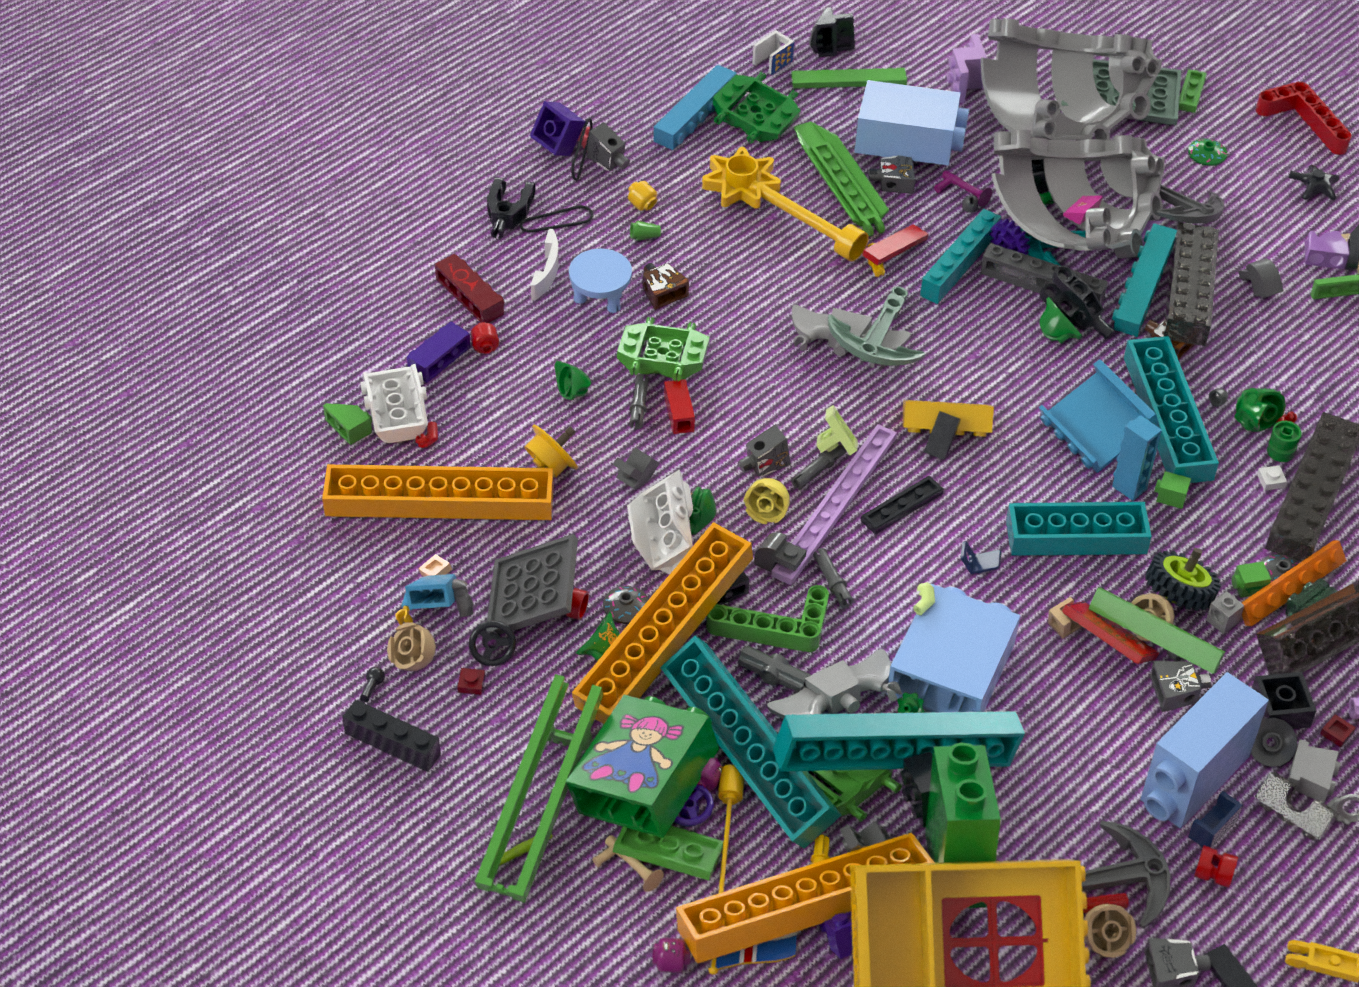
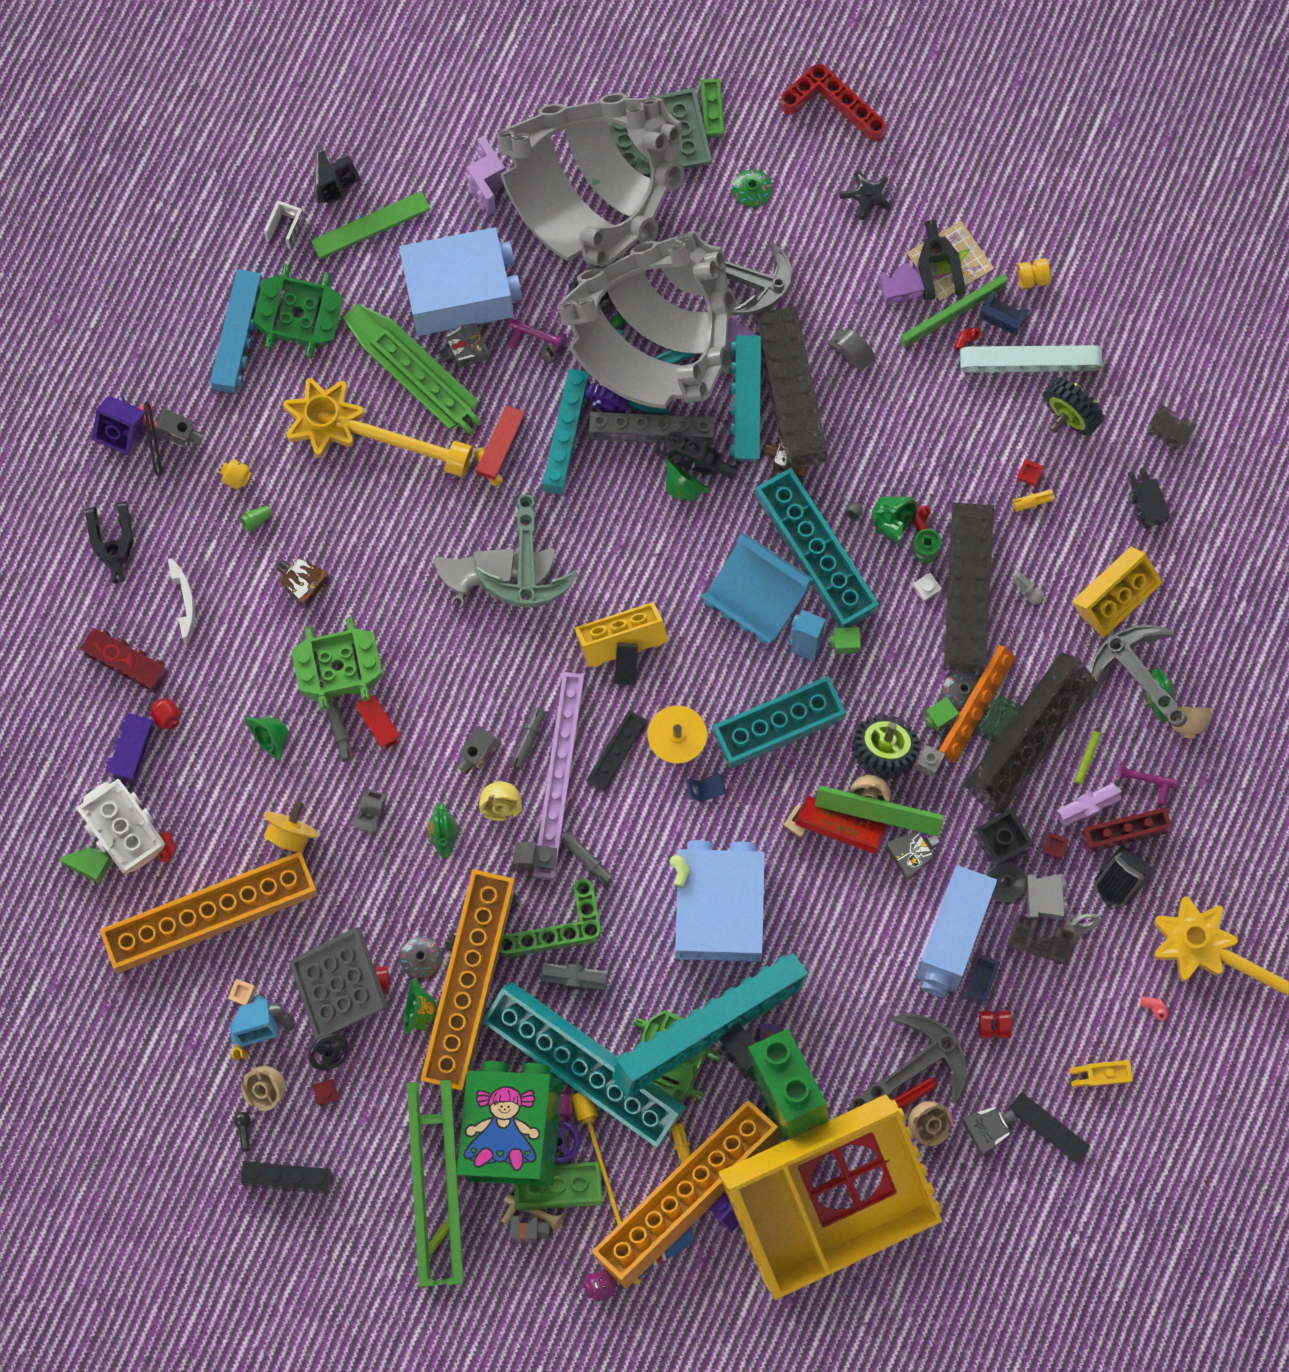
camera: 20 degrees left, 25 degrees up
black piece [520,205,594,233] -> none
light blue piece [569,249,632,313] -> none
white slope [627,470,693,575] -> none
light grey torso [767,649,902,719] -> none
yellowish green bracket [816,405,858,455] -> none
dark grey brick [840,821,891,853] -> none
green plant [897,692,924,713] -> none
dark pink slope [1063,196,1103,225] -> none
none -> dark grey hips [510,1216,549,1244]
none -> yellow piece [648,706,707,764]

